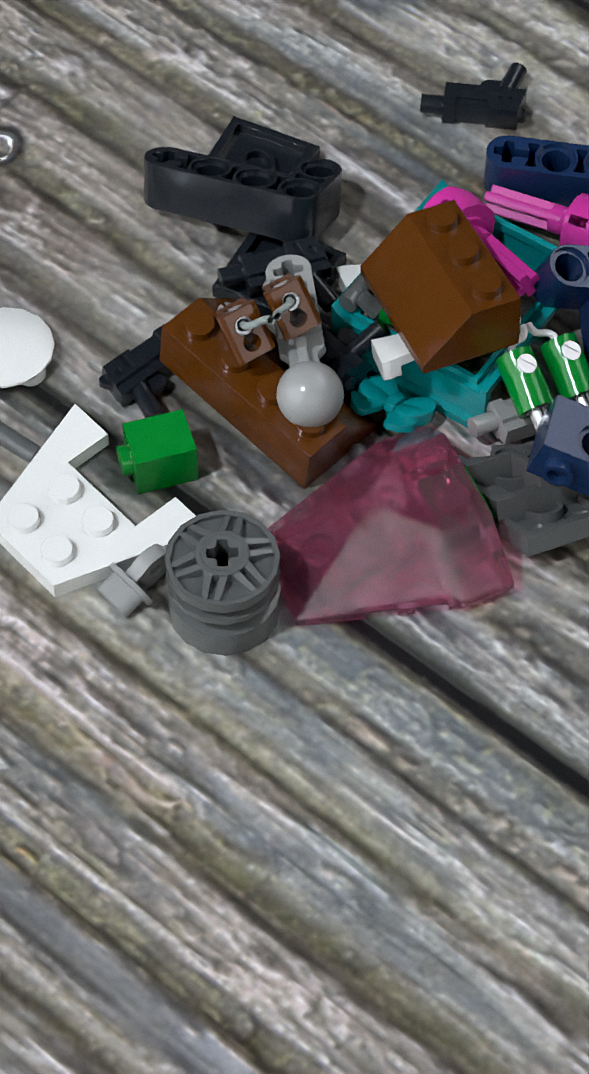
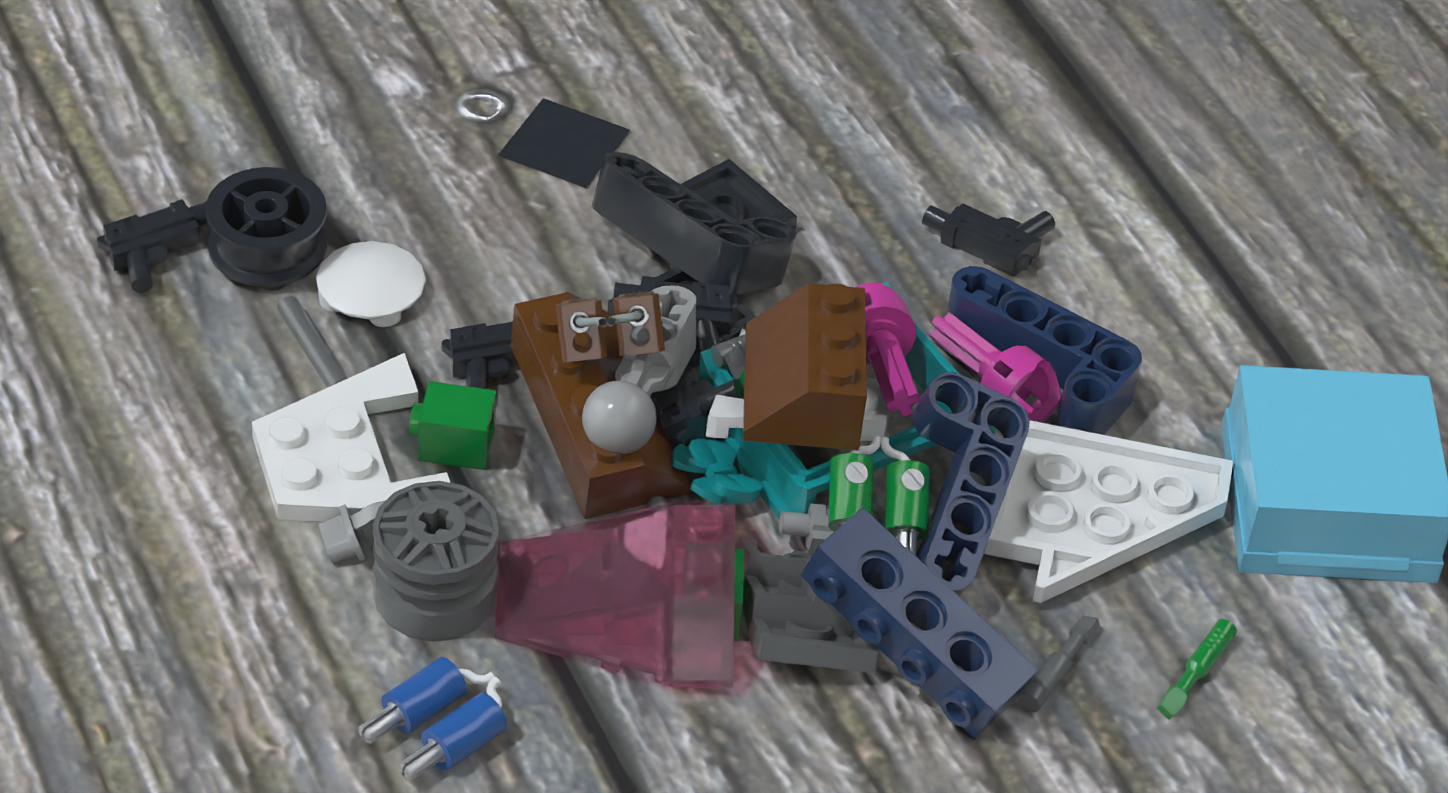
camera: 20 degrees right, 10 degrees down
none -> blue piece [358,657,507,781]
none -> black sticker [498,98,630,188]

